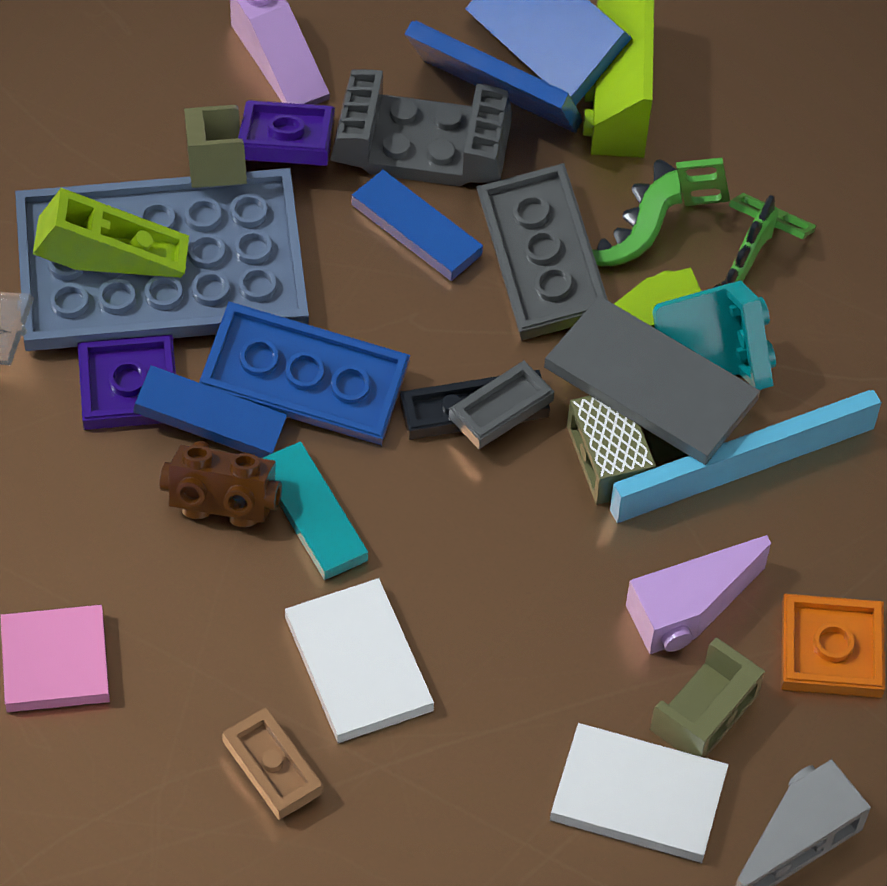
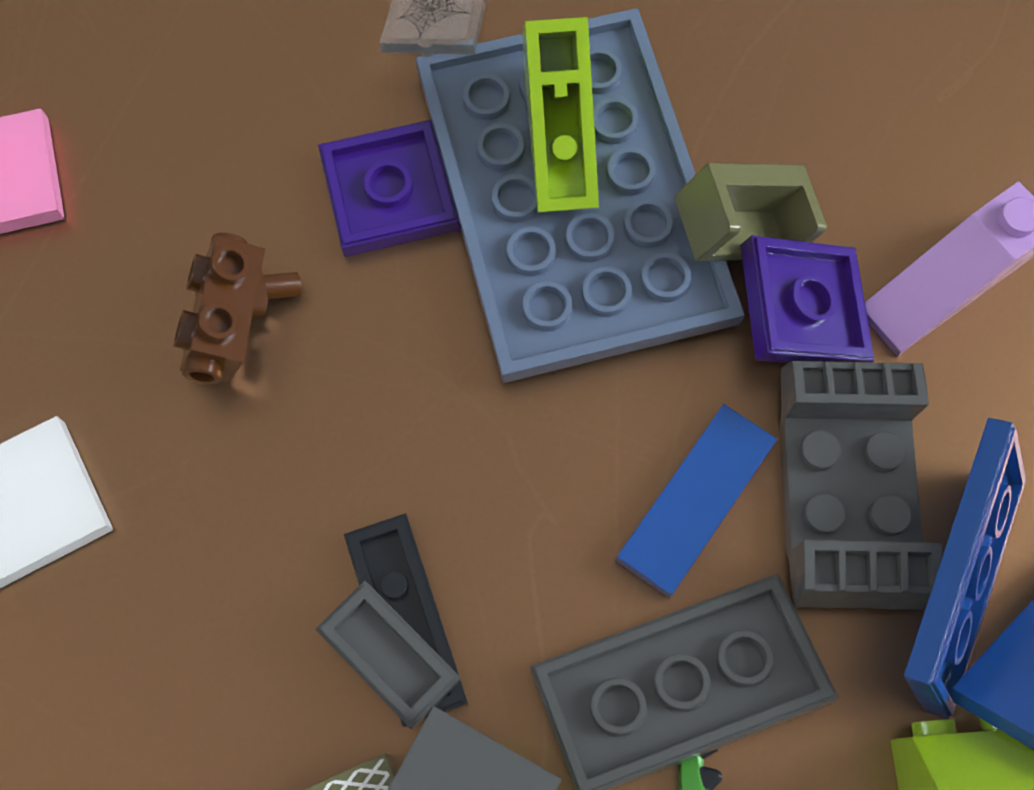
camera: 85 degrees right, 15 degrees up
blue tile [133,365,287,458] -> none
blue tile [199,301,410,445] -> none
teal tile [263,441,368,580] -> none

